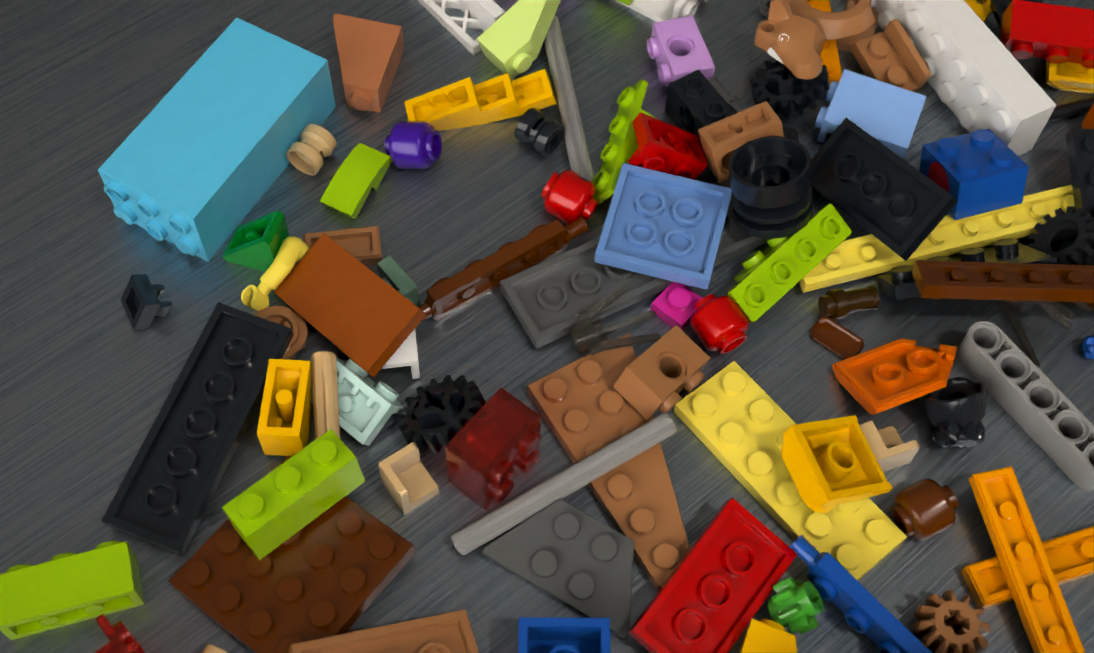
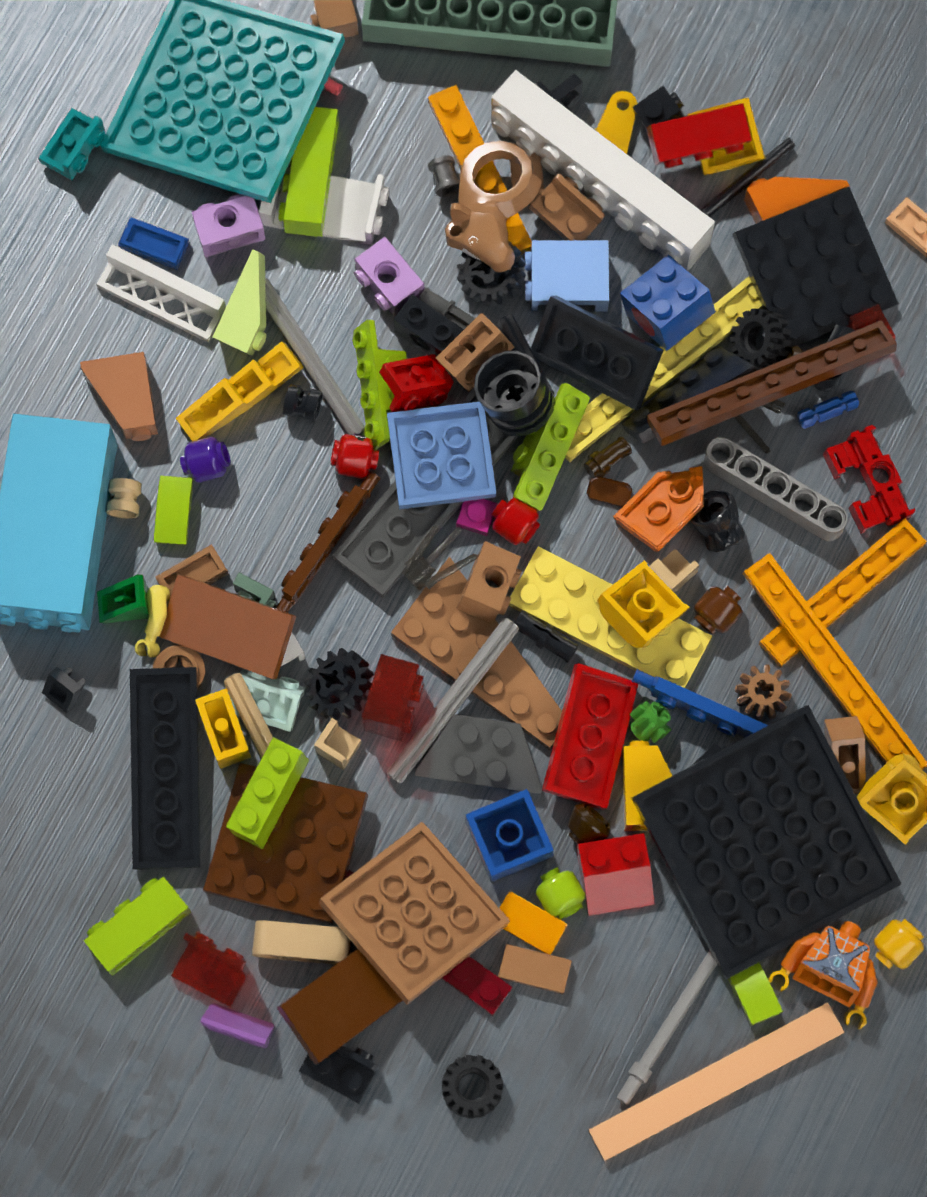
camera: 20 degrees left, 15 degrees up
none -> black pin [514,610,579,663]

